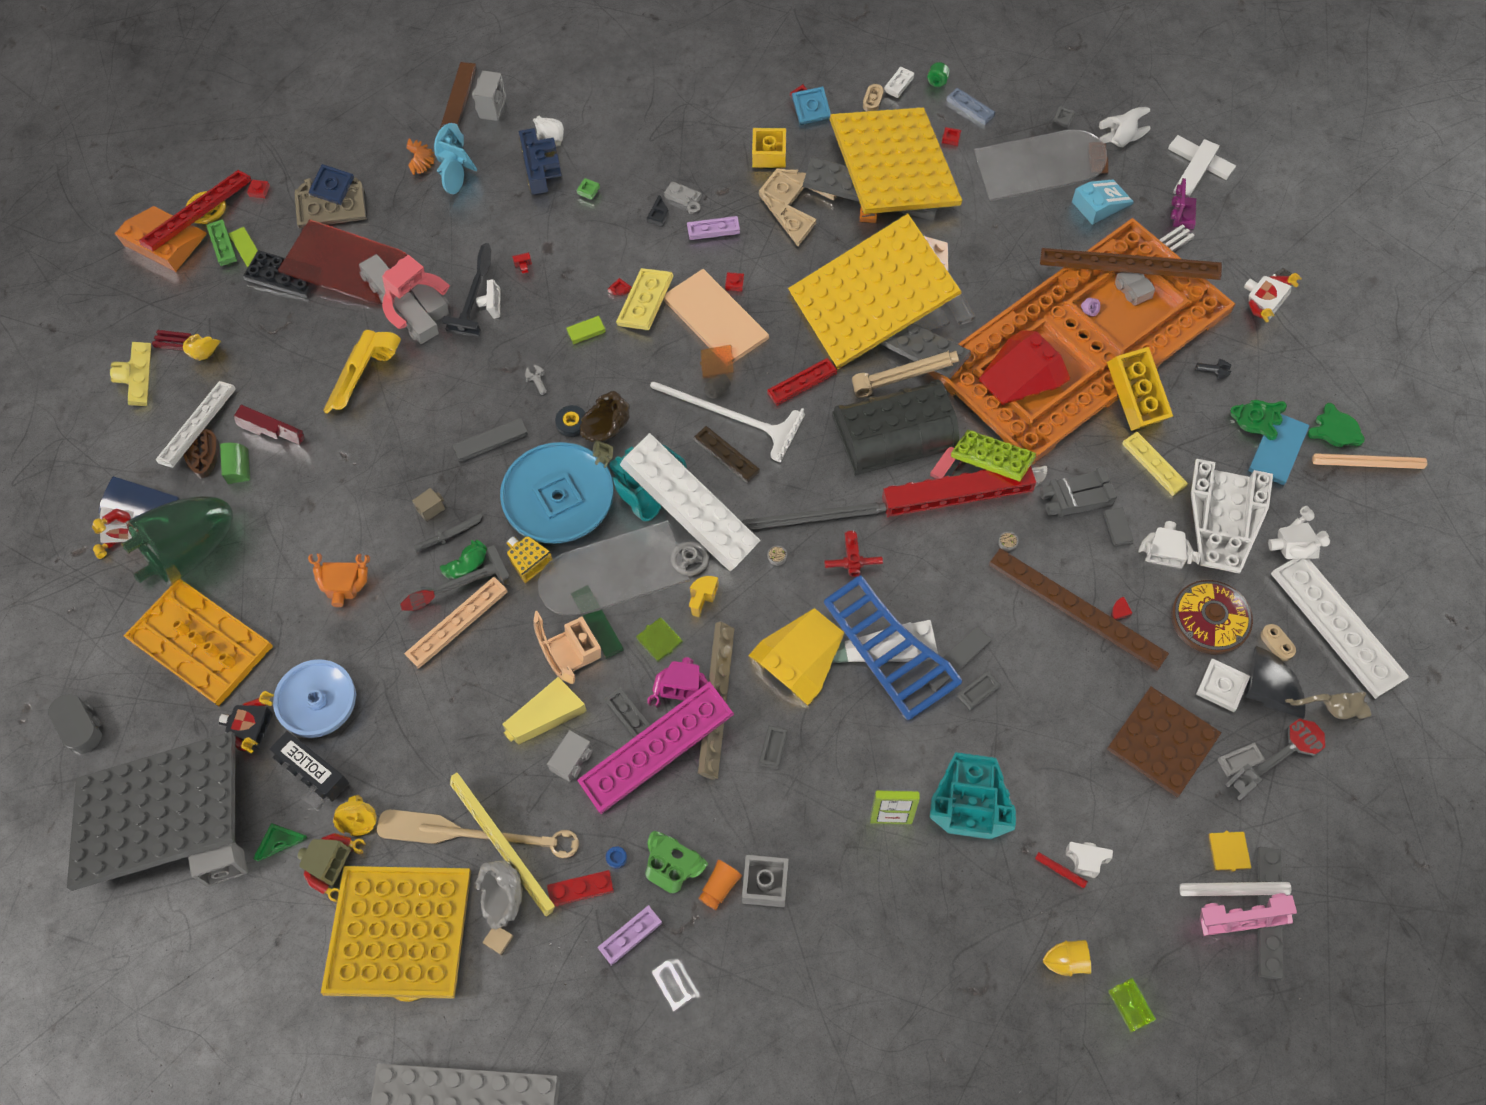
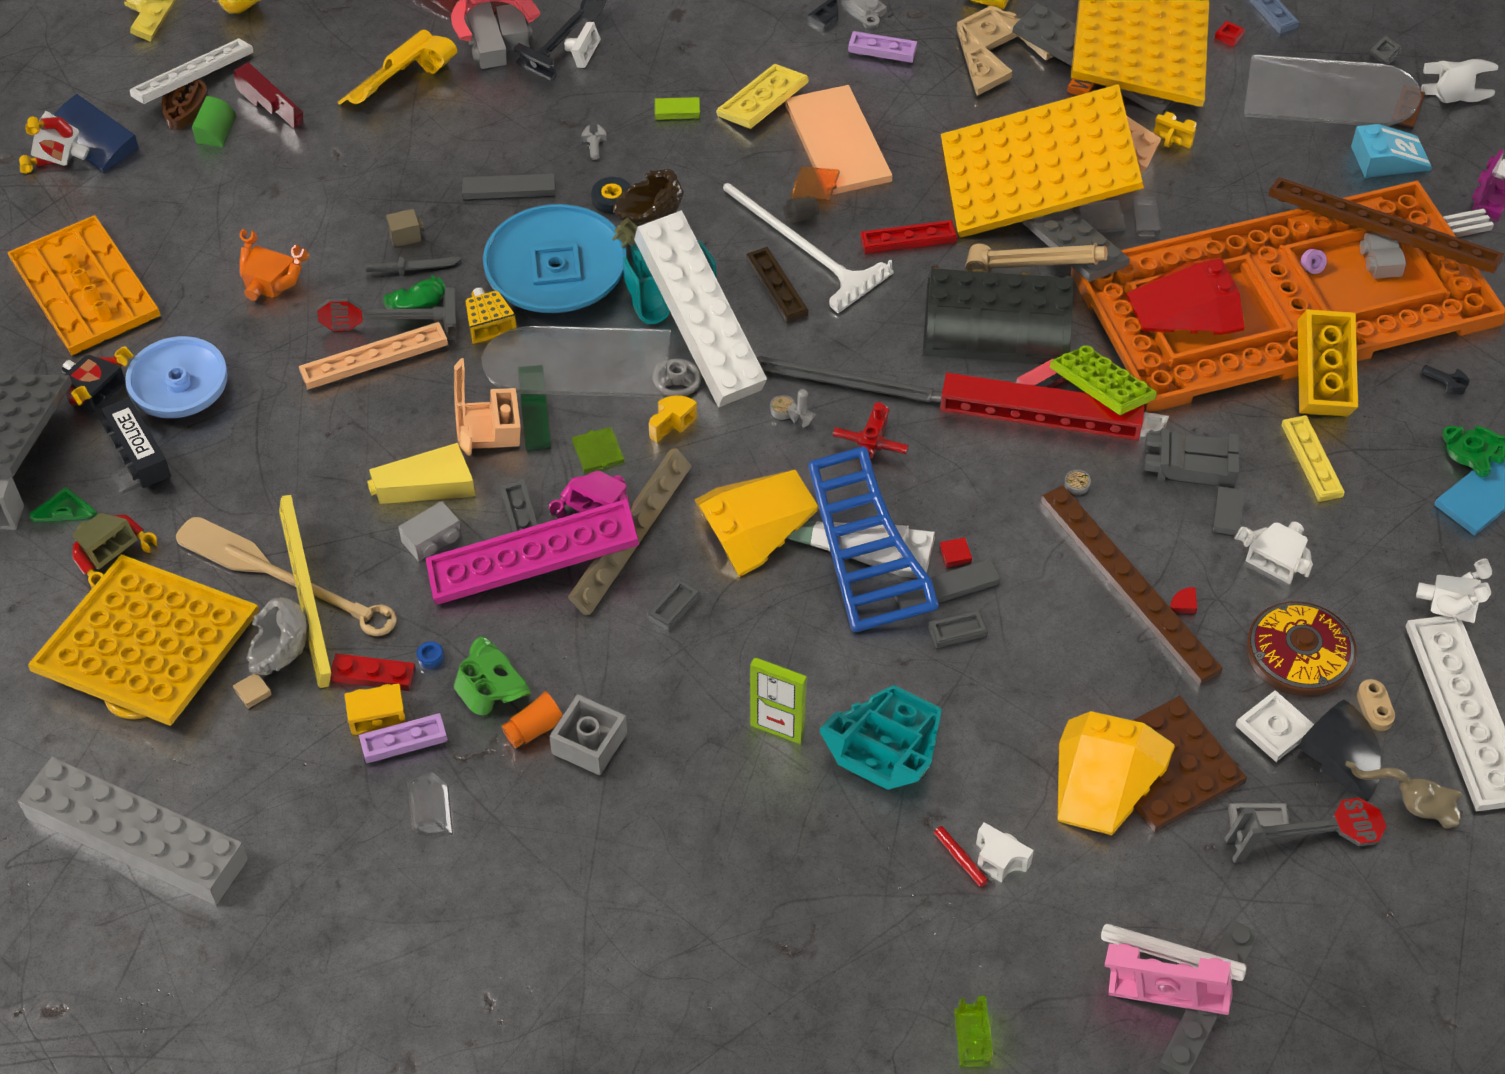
camera: 20 degrees right, 10 degrees down
clear green windscreen [121,496,233,586] -> none
yellow tile [333,795,377,836] -> none
red tile [512,252,532,274] -> none
red tile [608,278,632,296] -> none
red plate [725,272,744,292] -> none
yellow helmet [1043,940,1091,977] -> none
white wedge [1191,459,1273,574] -> none
yellow piece [1208,830,1251,872] -> none
none -> yellow brick [344,684,406,735]
none -> light grey bar [787,389,816,427]
none -> red tile [939,537,972,568]
none -> yellow wedge [1058,711,1175,835]
none -> yellow hips [1153,112,1197,148]

